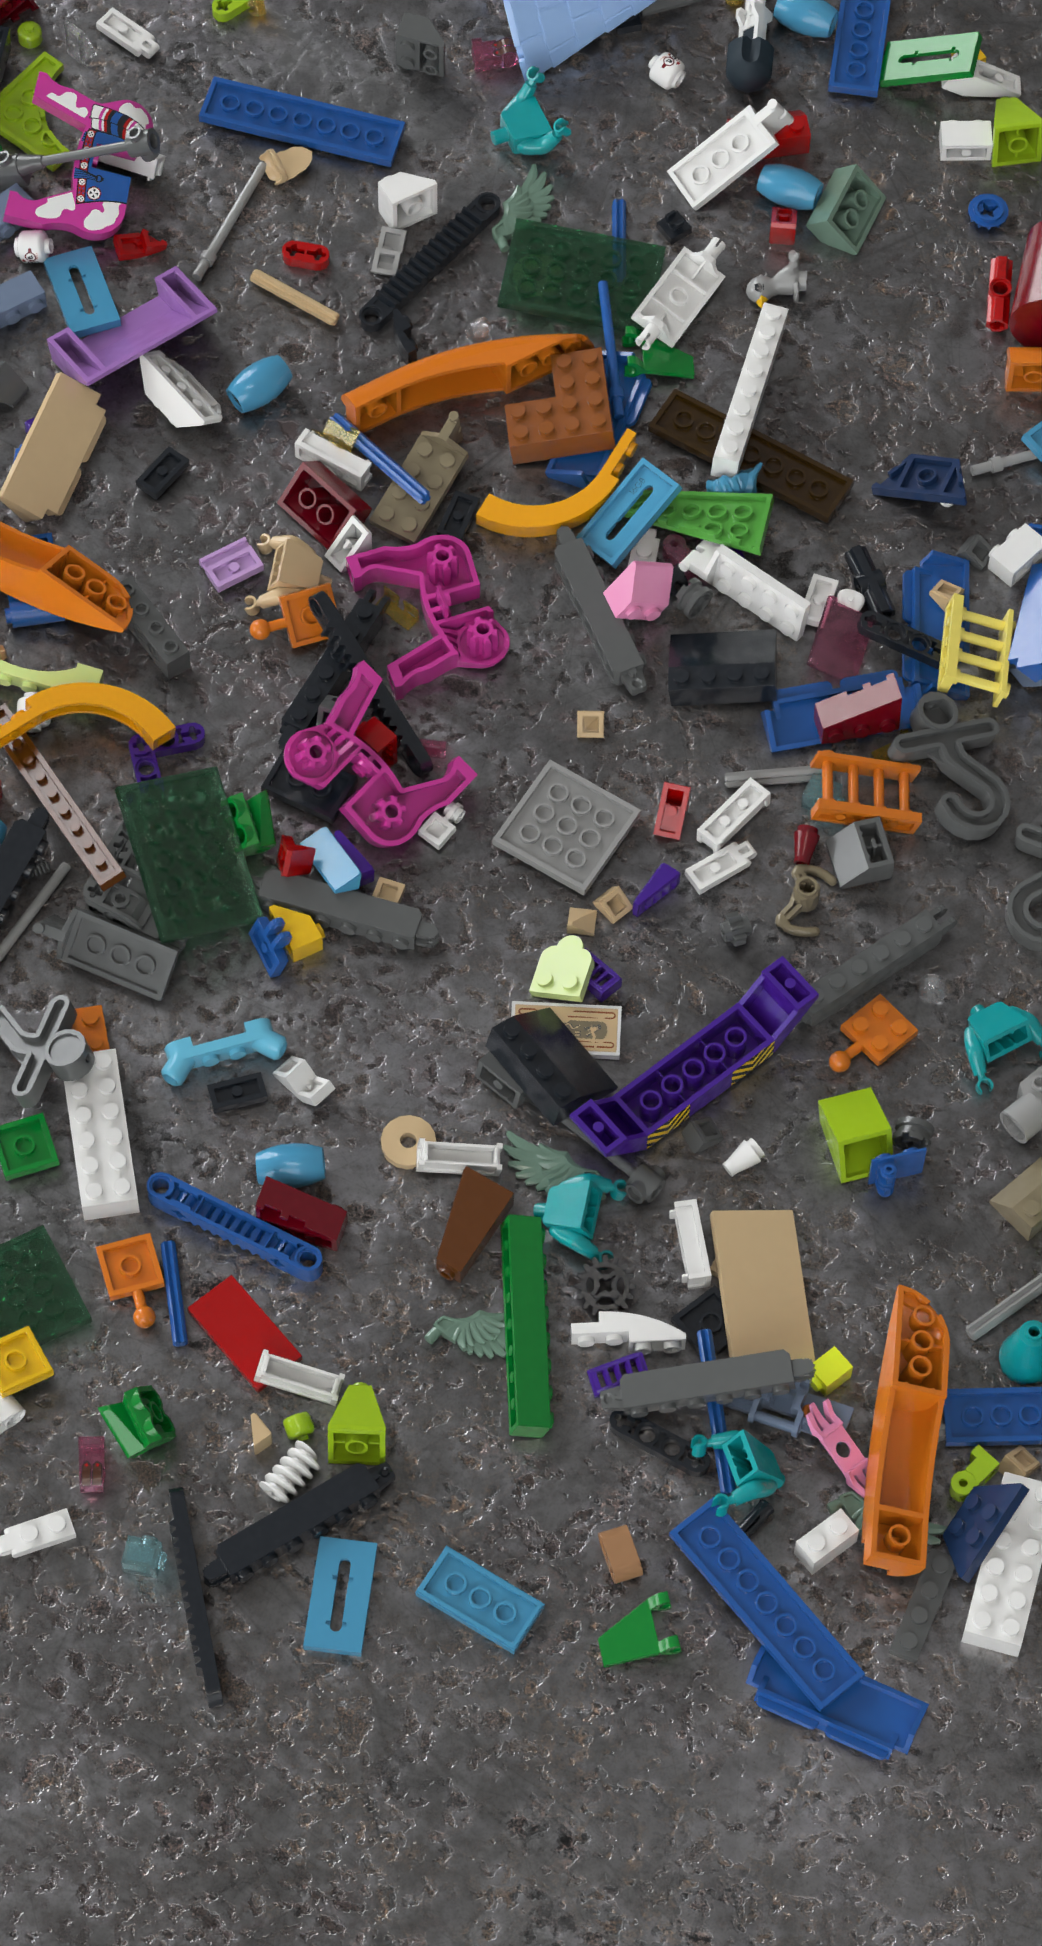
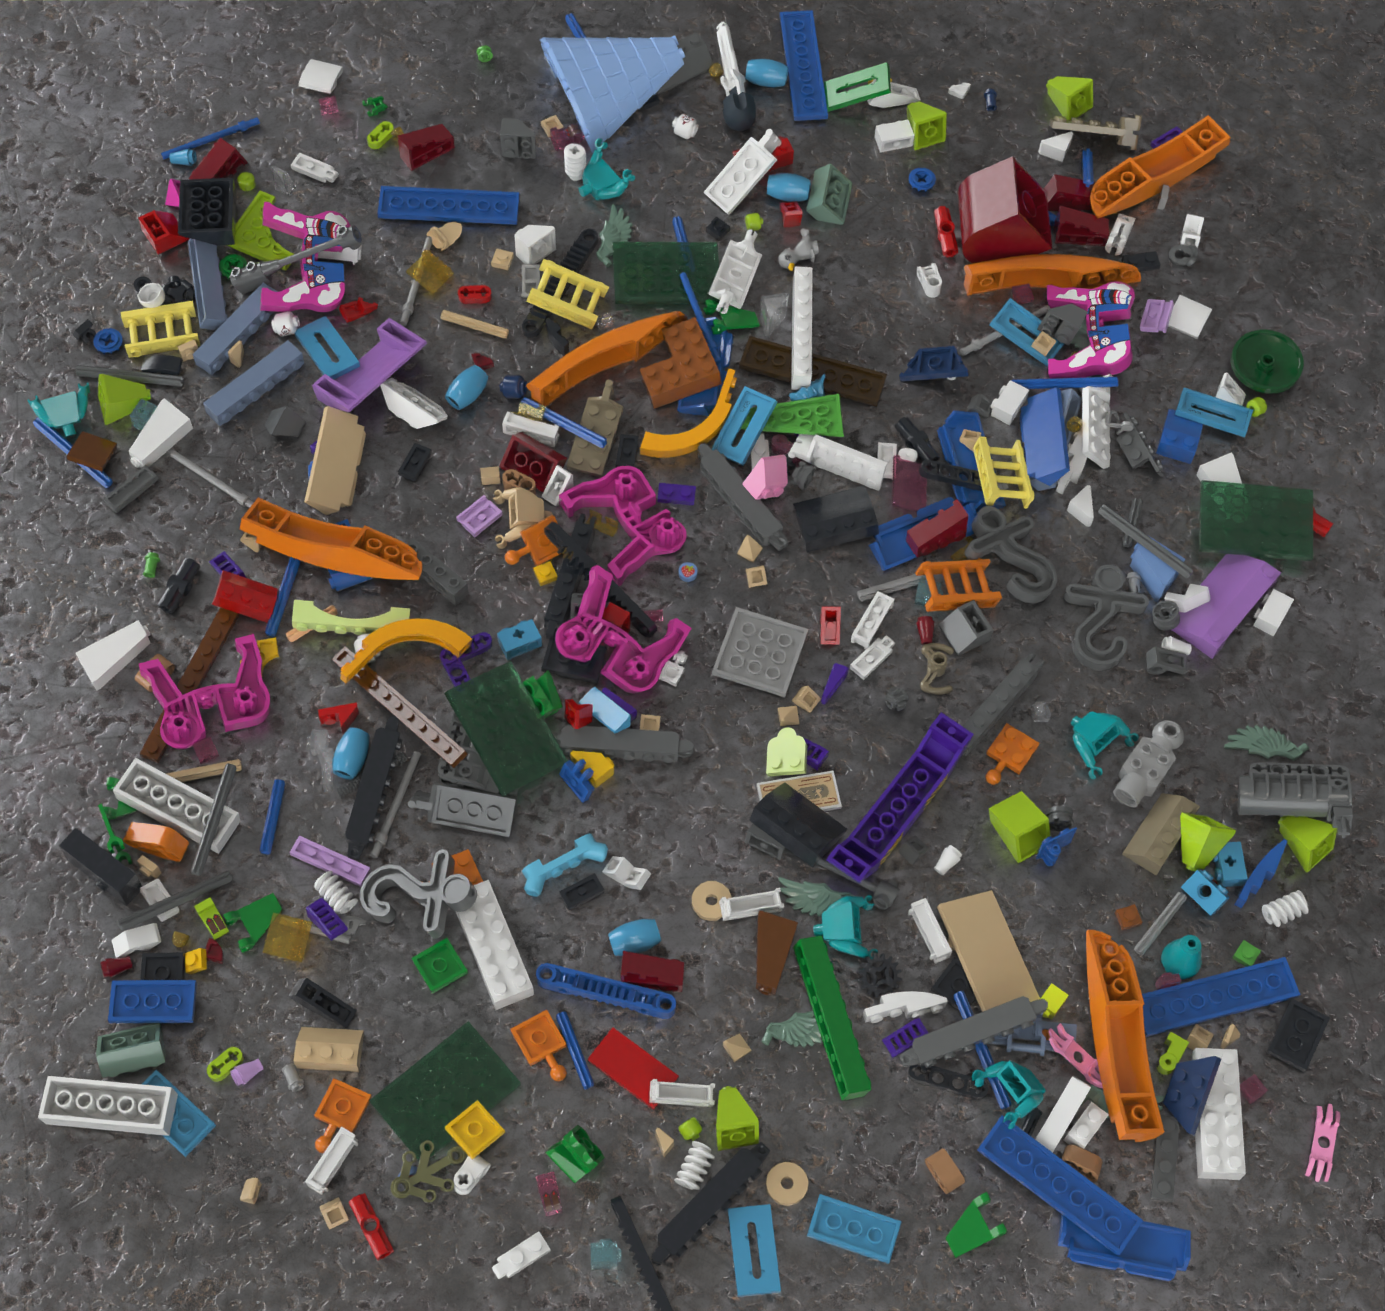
camera: 15 degrees left, 0 degrees up
none -> dark red wedge [397,124,455,171]
none -> clear yellow hinge [406,249,454,294]
none -> dark red tile [471,353,494,370]
none -> tan slope [480,466,500,485]
none -> tan plate [491,249,514,270]
none -> dark azure brick [497,619,542,660]
none -> dark blue head [500,375,528,399]
none -> medium nougat beam [502,469,536,495]
none -> light yellow fence [526,259,609,329]
none -> yellow plate [533,561,558,586]
none -> tan plate [541,115,564,137]
none -> white piece [564,143,586,181]
none -> dark purple plate [657,483,696,506]
none -> medium blue tile [679,562,697,582]
none -> tan slope [723,1034,751,1062]
none -> tan slope [737,535,763,563]
none -> lime piece [745,213,763,231]
none -> clear slope [759,293,789,339]
none -> tan tile [766,1162,808,1206]
none -> white piece [917,263,942,298]
none -> white slope [1035,1076,1091,1153]
none -> medium nougat beam [1061,1145,1103,1183]
none -> dark orange plate [1115,904,1143,931]
none -> clear pink plate [1155,972,1181,990]

